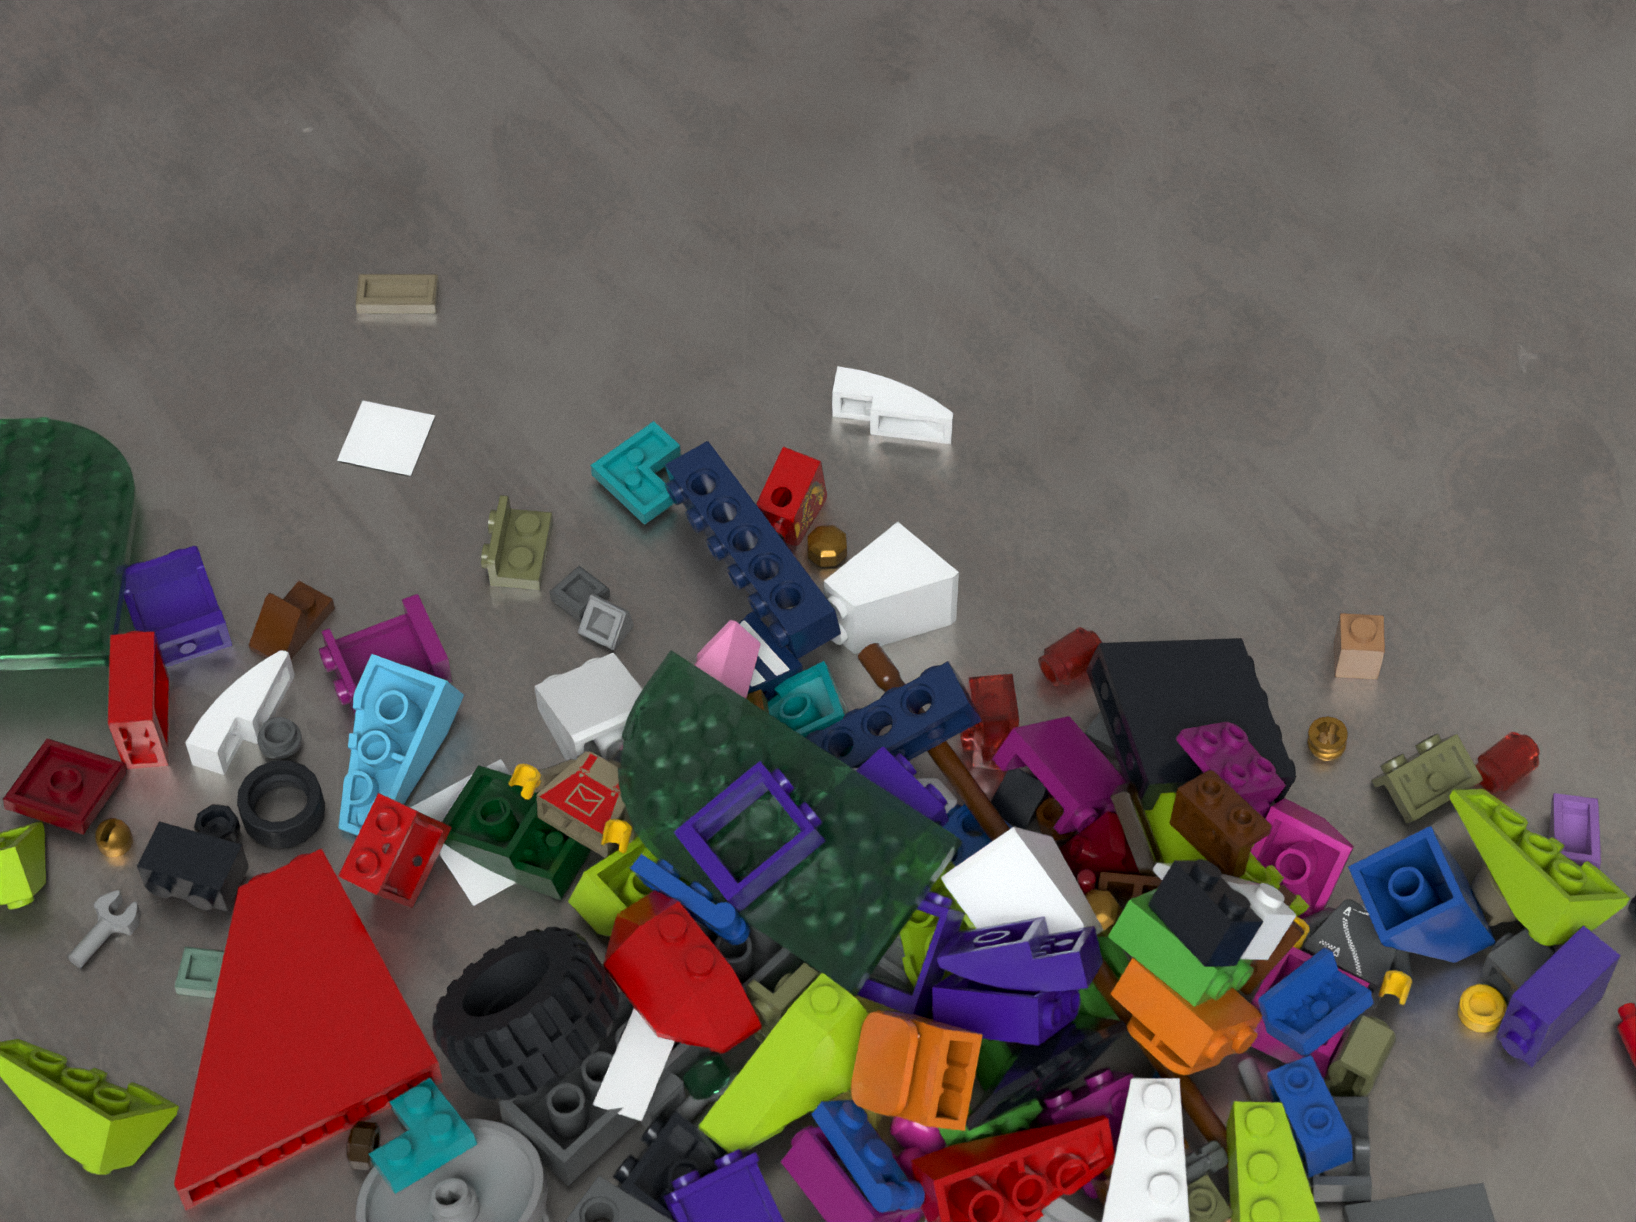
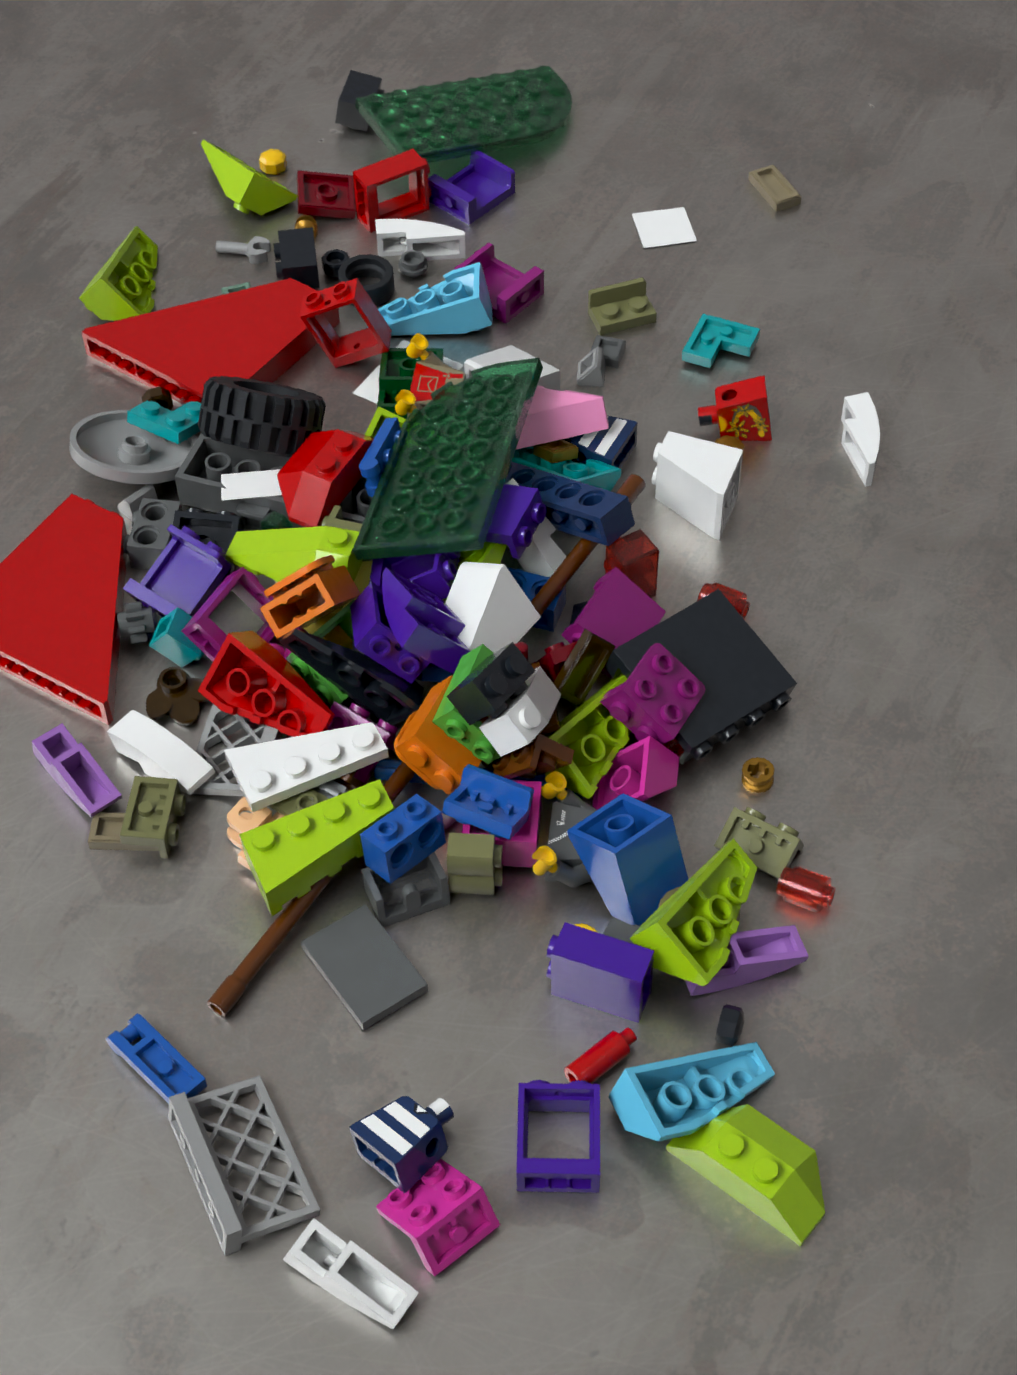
camera: 65 degrees right, 5 degrees down
reddish brown slope [249,581,335,660] -> none
dark blue brick [665,441,841,659] -> none
dark purple window [674,761,826,912] -> none
blue plate [811,1100,925,1213] -> none
reddish brown bracket [1169,770,1272,878] -> none
medium nougat brick [1334,613,1385,680] -> none

